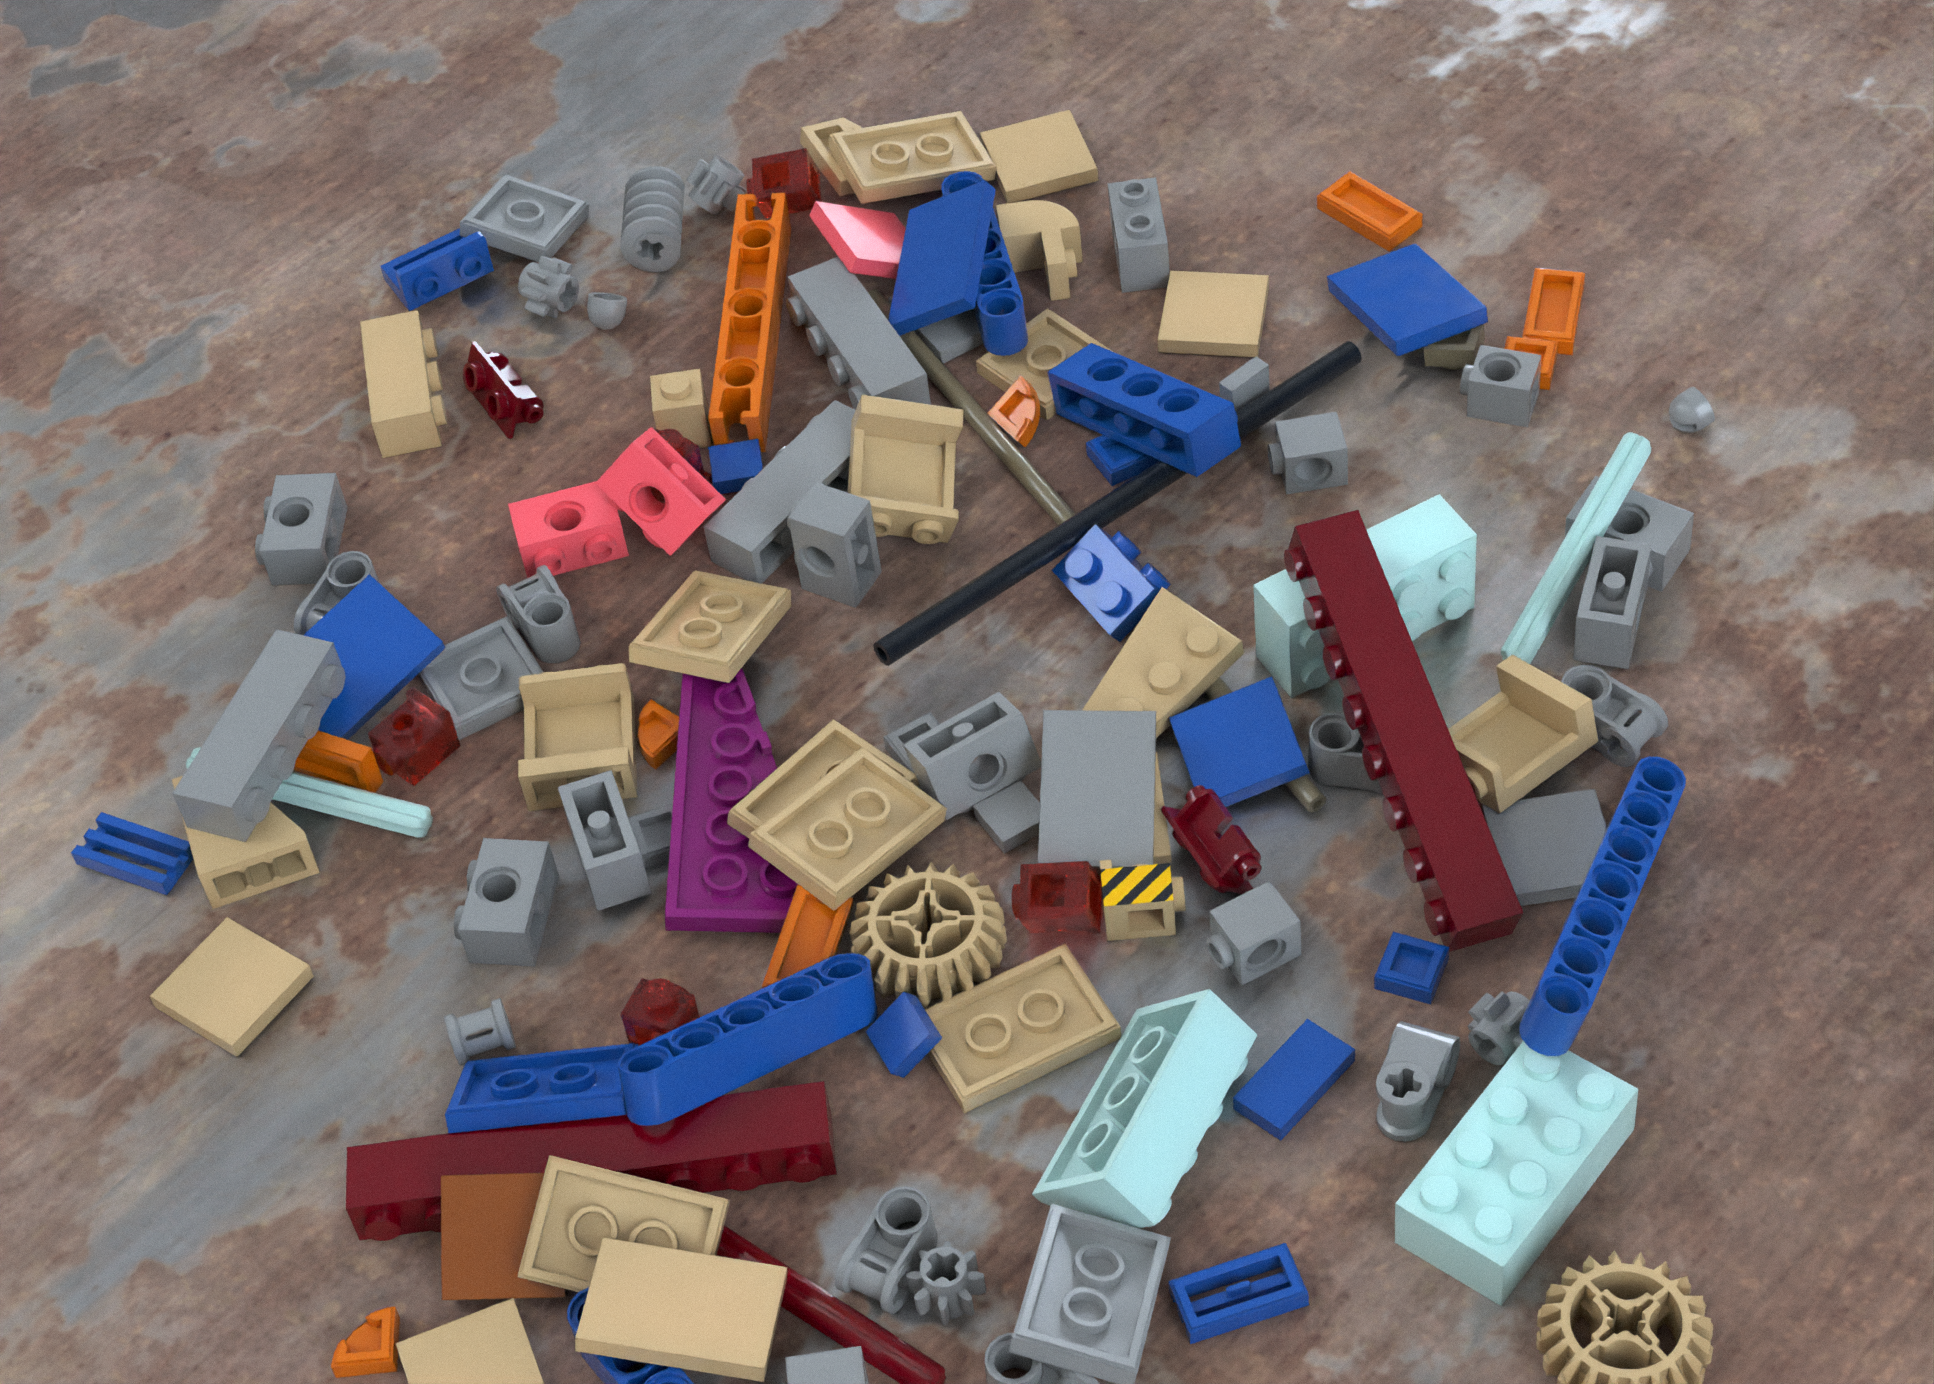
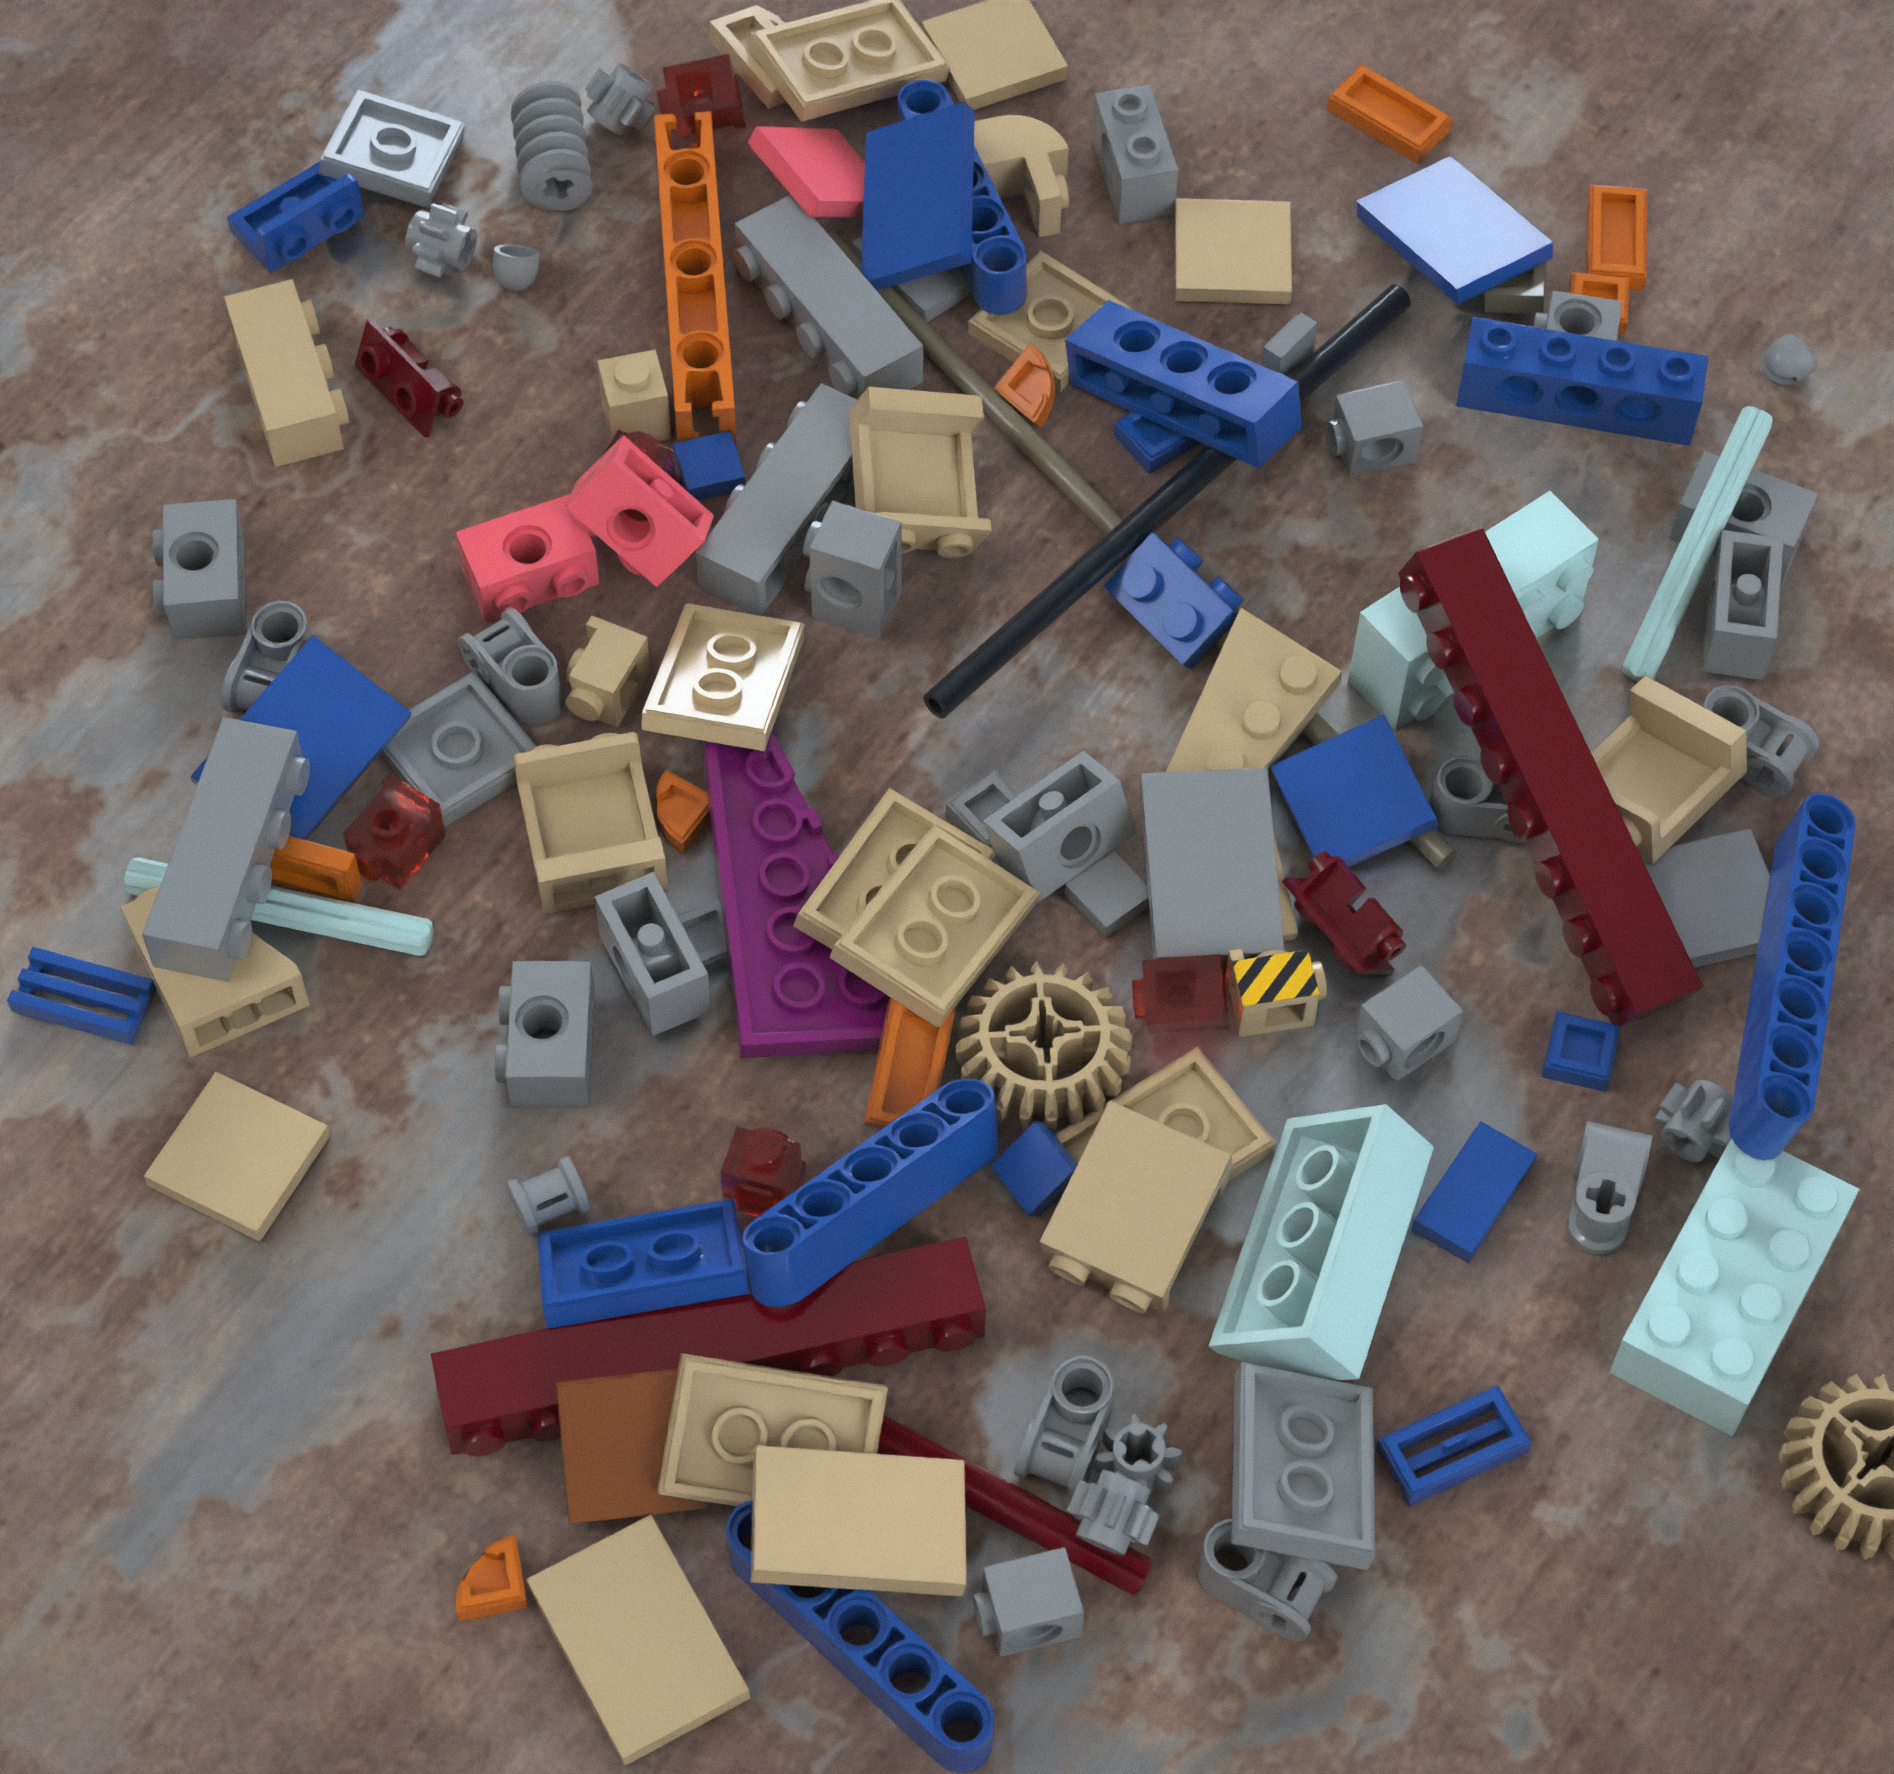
camera: 15 degrees left, 10 degrees up
none -> tan brick [565,615,651,728]
none -> tan panel [1040,1100,1232,1314]
none -> light grey gear [1066,1470,1160,1556]
none -> blue brick [1456,317,1709,446]

